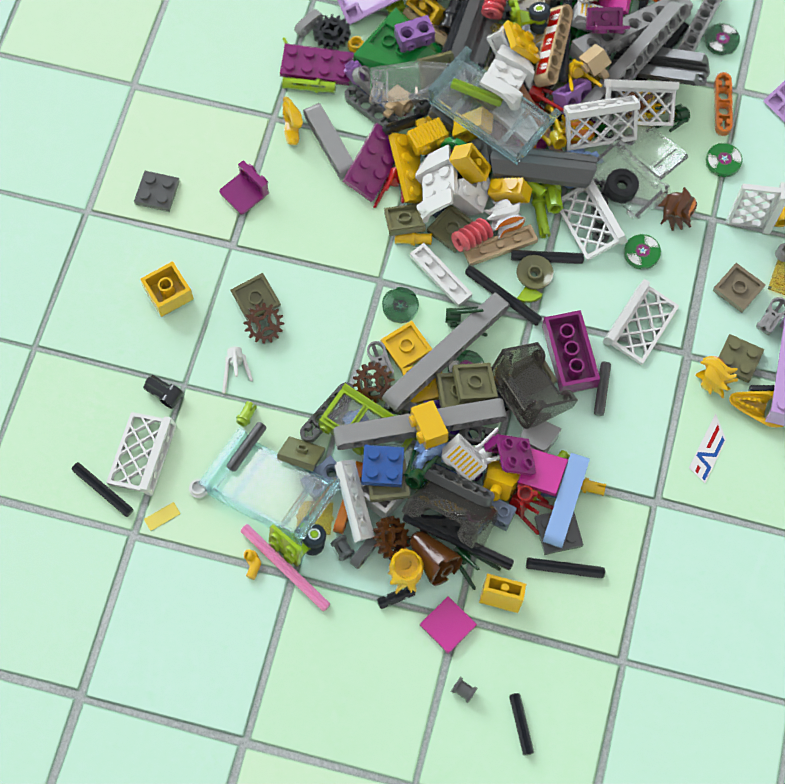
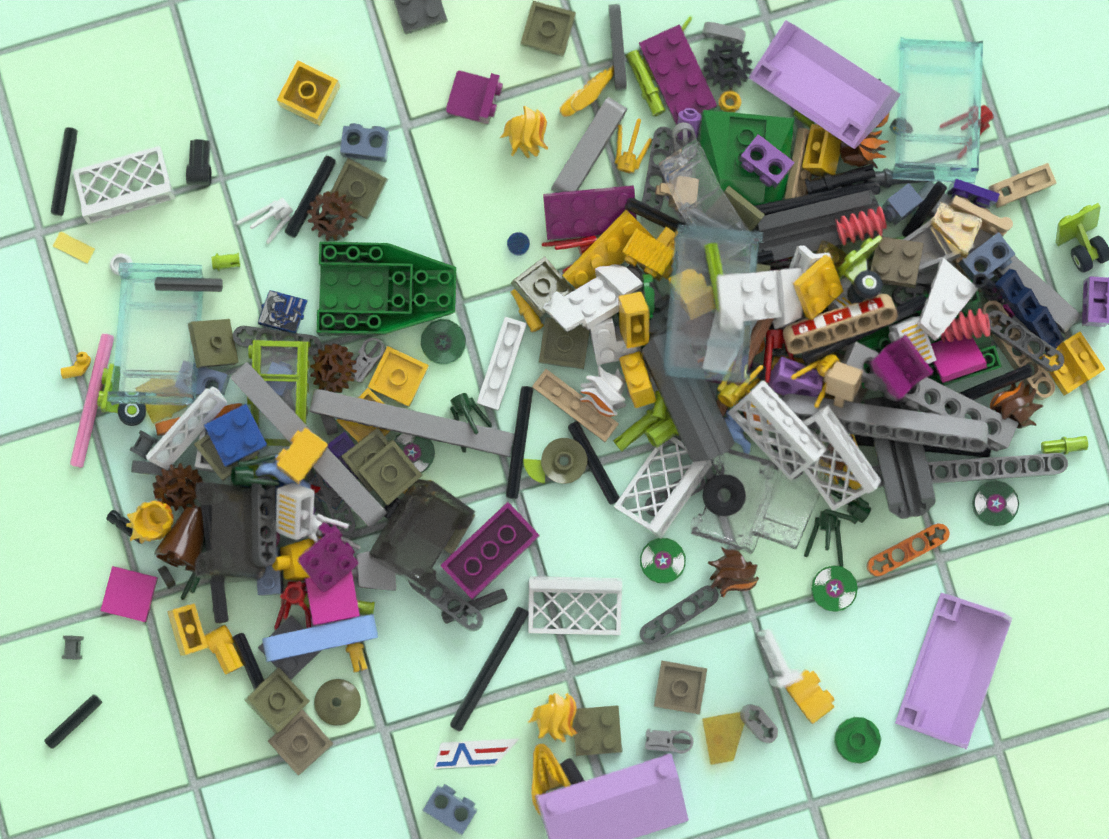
camera: 60 degrees right, 15 degrees up
coral piece [451,218,493,252] -> none
none -> pearl dark grey tile [157,566,176,589]
none -> yellow piece [204,625,244,675]
none -> olive plate [244,667,310,734]
none -> piece [258,290,308,334]
none -> dark tan plate [268,709,334,776]
none -> black axle [285,155,336,238]
none -> olive dish [314,679,361,726]
none -> green wedge [316,242,457,336]
none -> sand blue brick [340,123,390,162]
none -> dark grey beam [408,568,483,631]
none -> sand blue brick [423,784,478,835]
none -> black axle [450,607,529,732]
none -> yellow hair [500,106,548,158]
none -> clear blue tile [507,232,530,256]
none -> olive plate [520,1,576,57]
none -> dark grey beam [608,4,627,91]
none -> yellow plant [615,118,652,174]
none -> dark grey beam [639,585,719,644]
none -> dark green plant [804,511,844,567]

